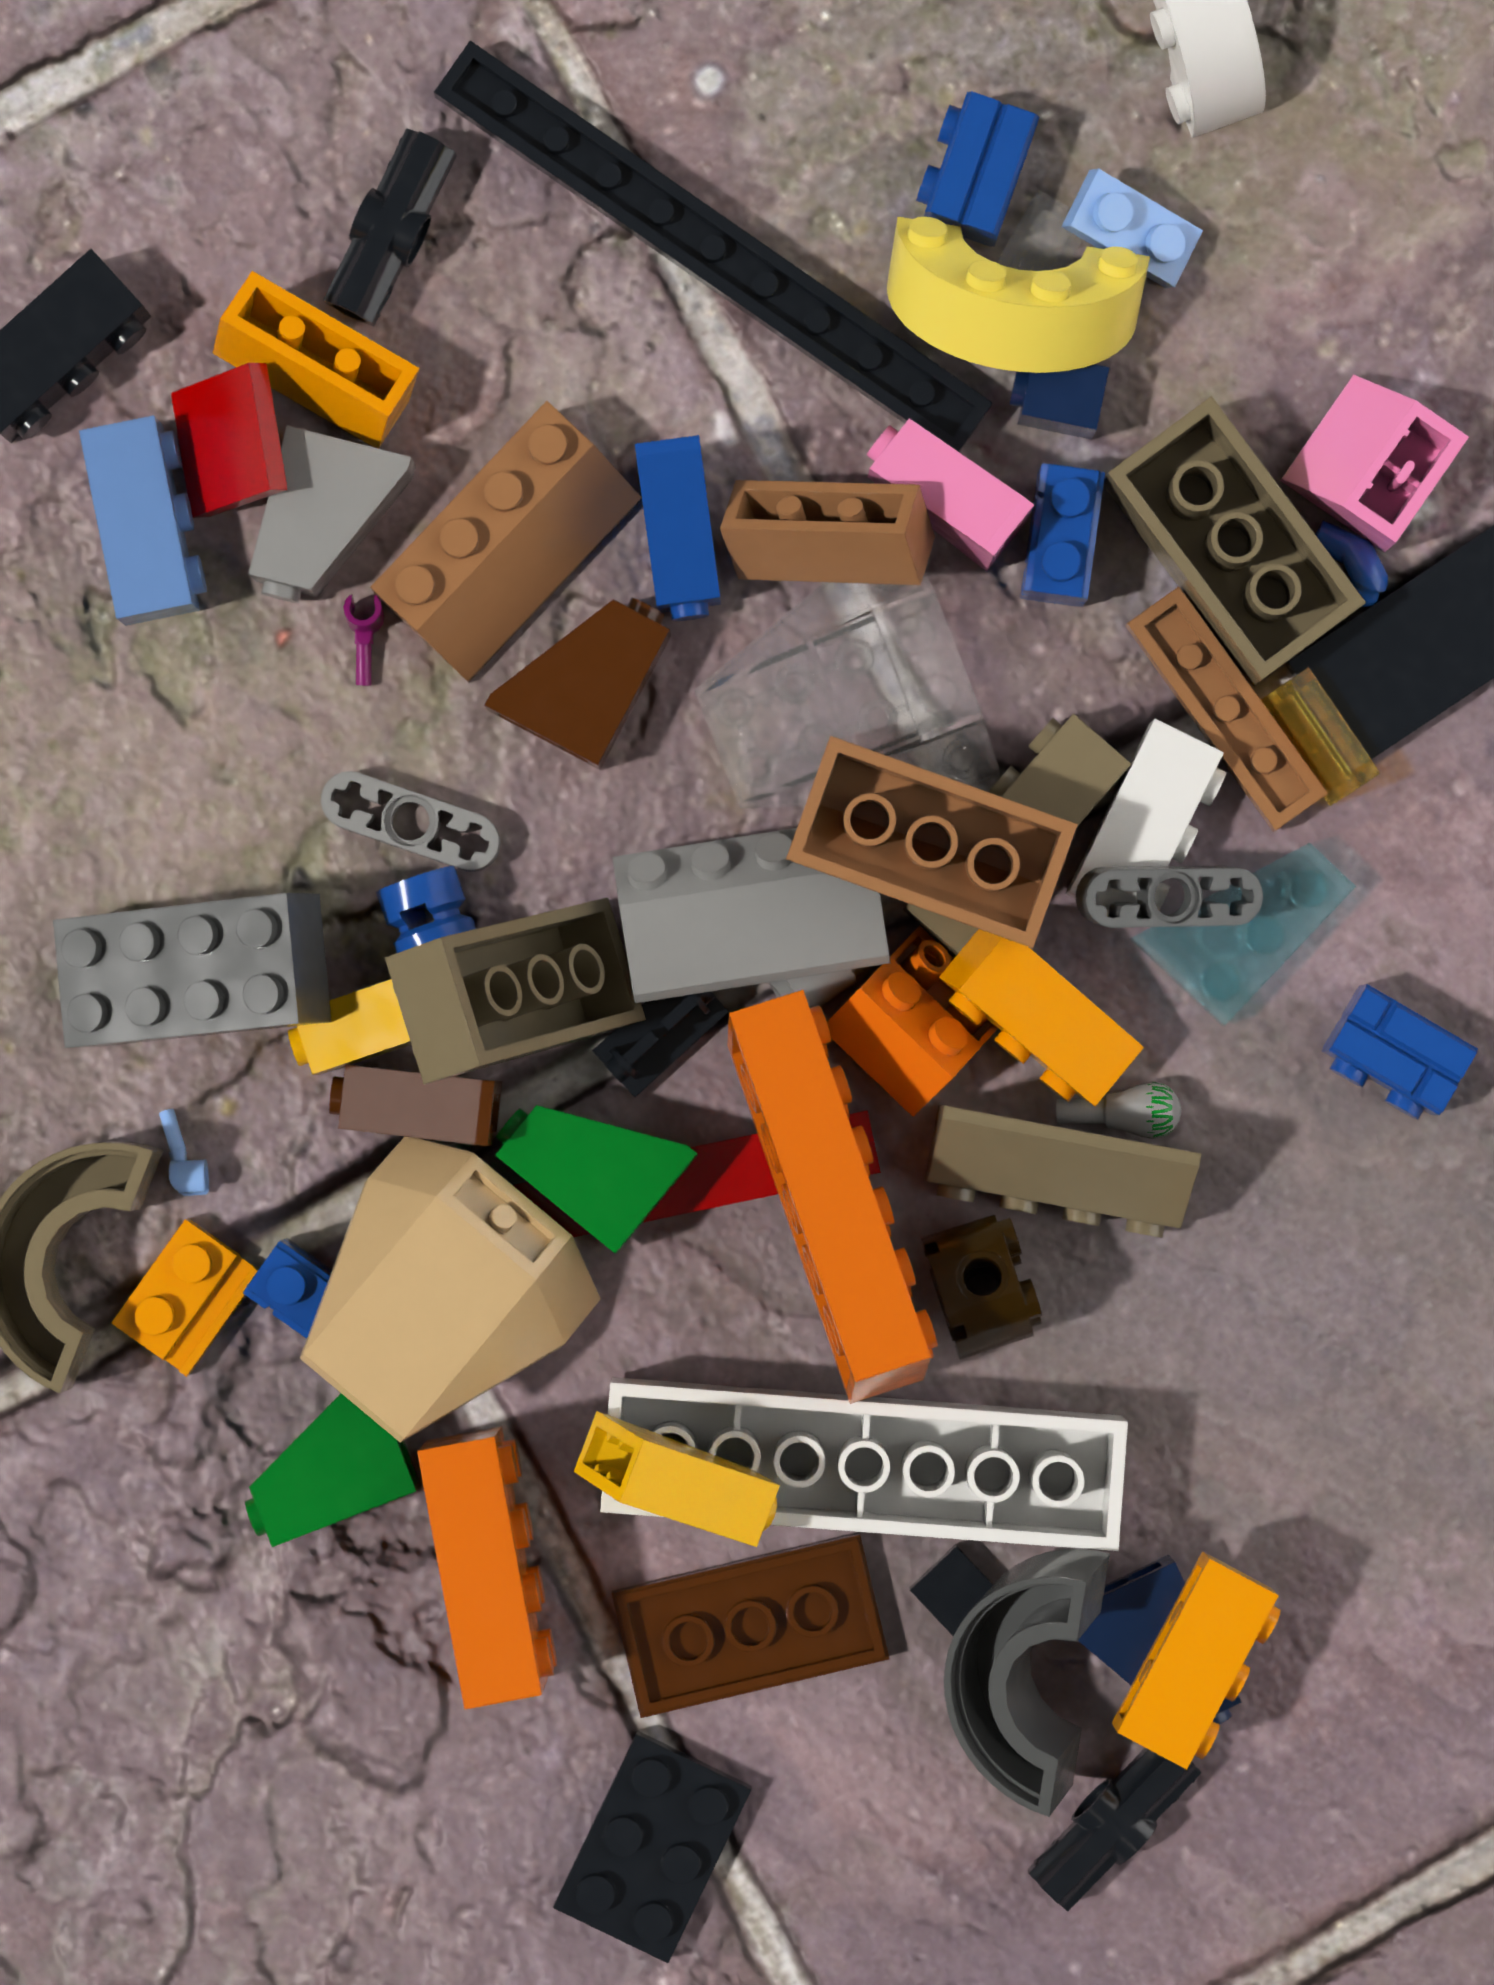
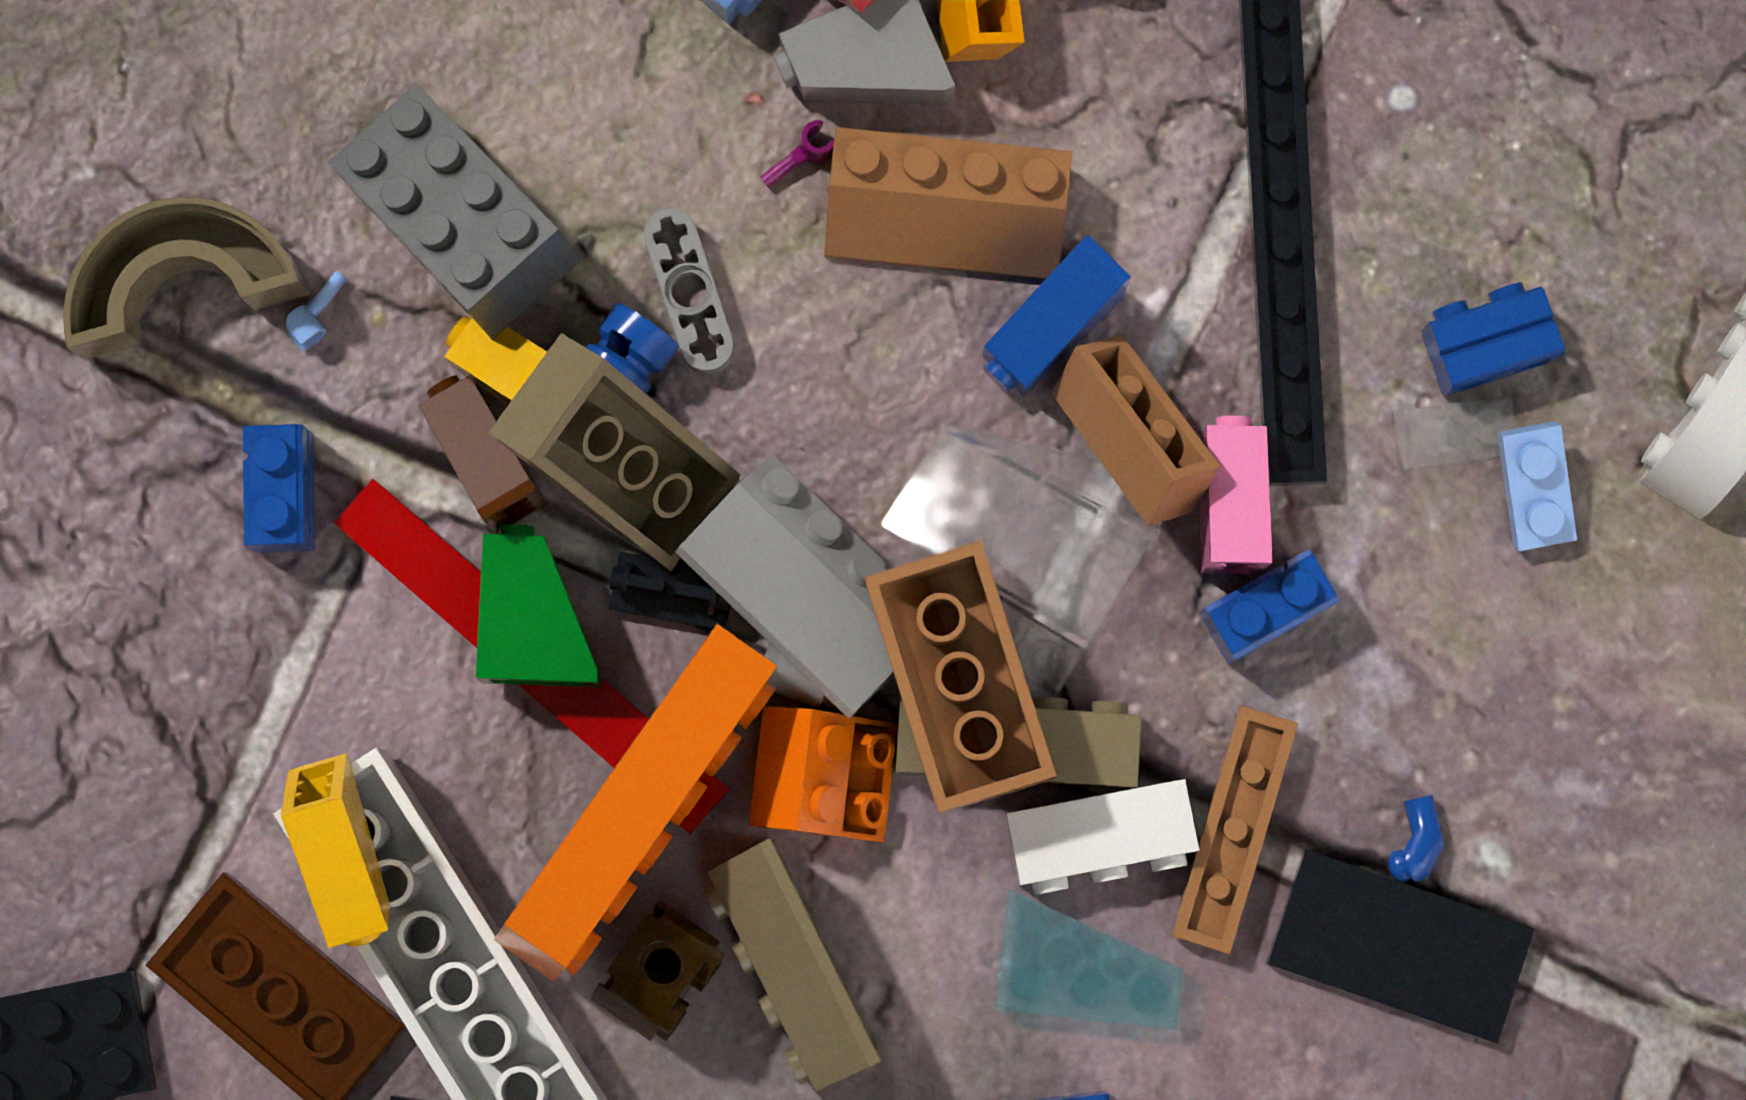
camera: 55 degrees right, 5 degrees down
light orange plate [111,1218,259,1377] -> none
green slope [245,1393,421,1547] -> none
tan wedge [300,1137,601,1443] -> none
orange brick [417,1426,557,1710] -> none
reddish brown slope [484,597,671,770] -> none
light yellow brick [887,217,1150,373] -> none
light orange brick [939,929,1144,1107] -> none
dark blue brick [1009,364,1110,440] -> none
light grey piece [1056,1082,1182,1139] -> none
dark grey beam [1075,865,1263,928] -> none
dark tan brick [1104,396,1366,687] -> none
clear yellow slope [1261,667,1380,806] -> none
bright pink slope [1280,375,1469,553] -> none

